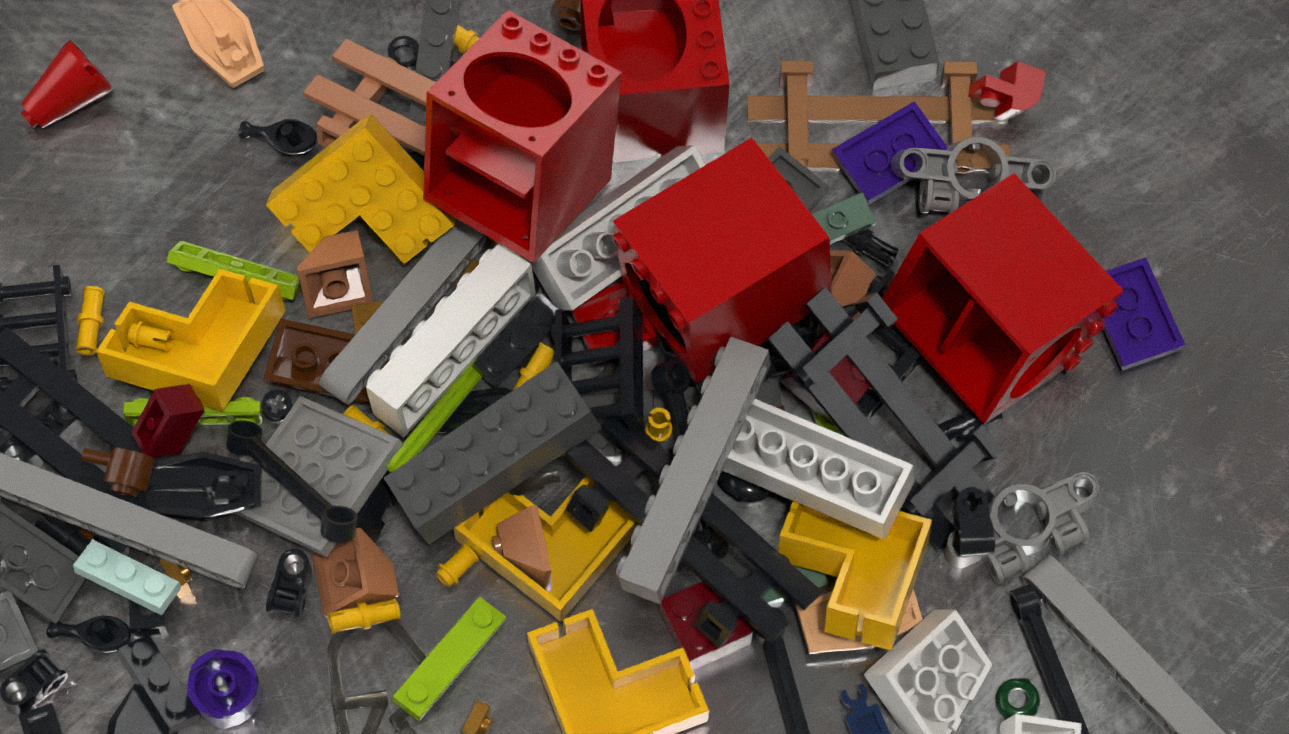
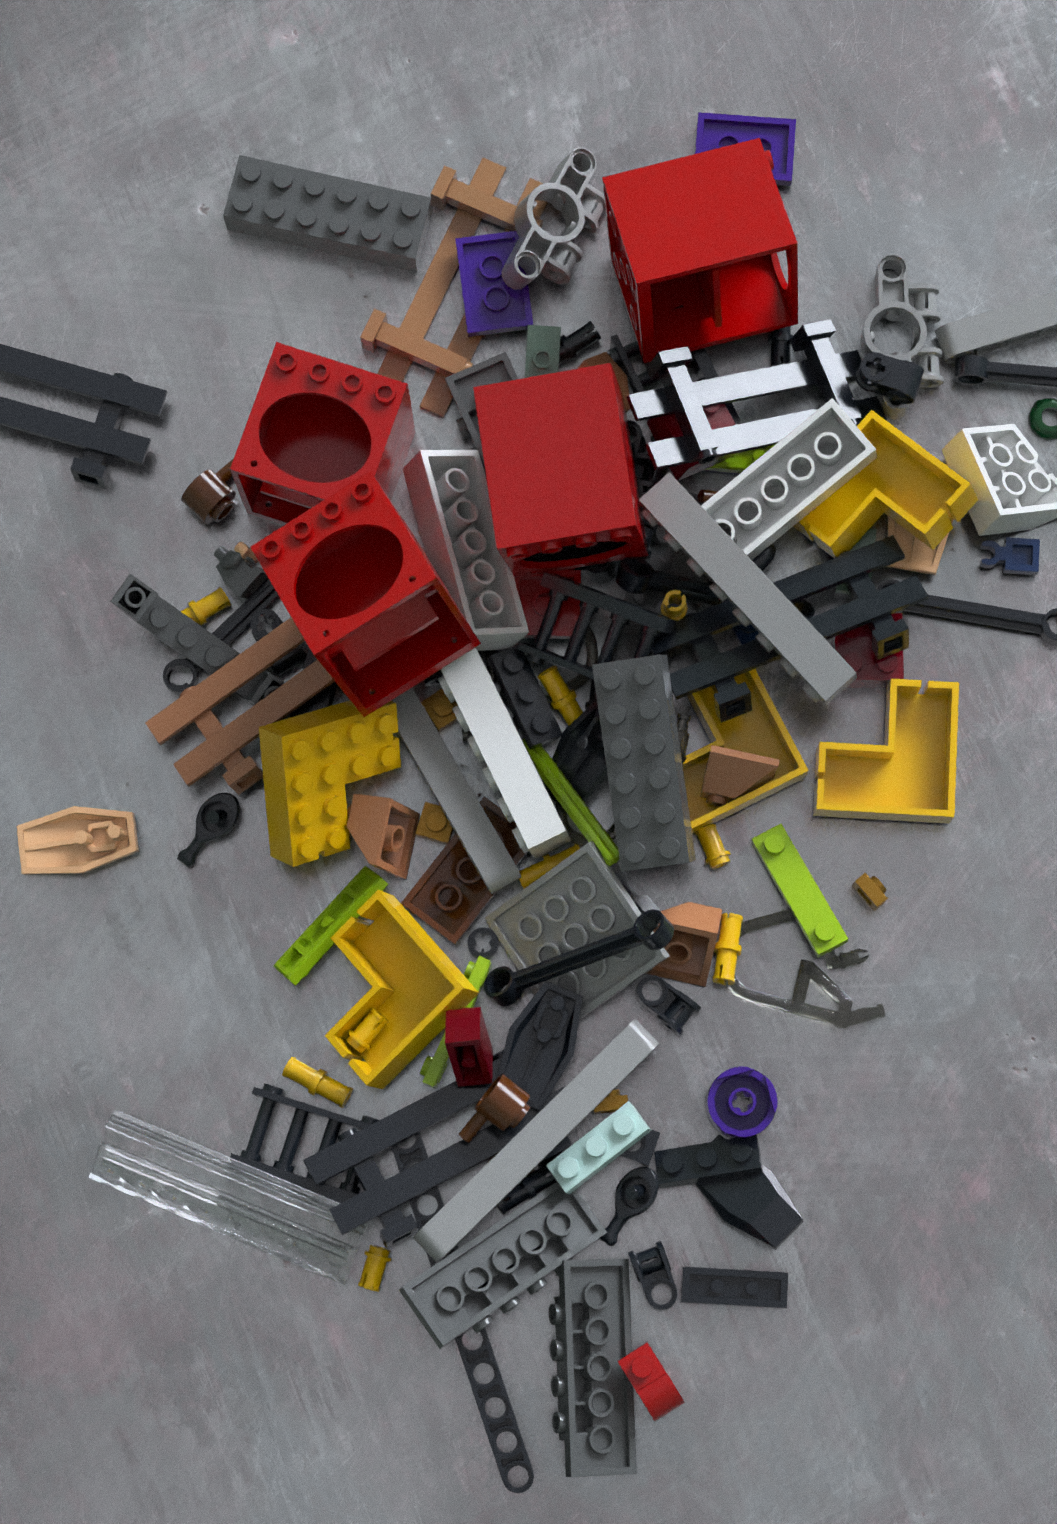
camera: 60 degrees left, 10 degrees up
red cone [21,40,113,128] -> none
red brick [968,61,1045,120] -> none

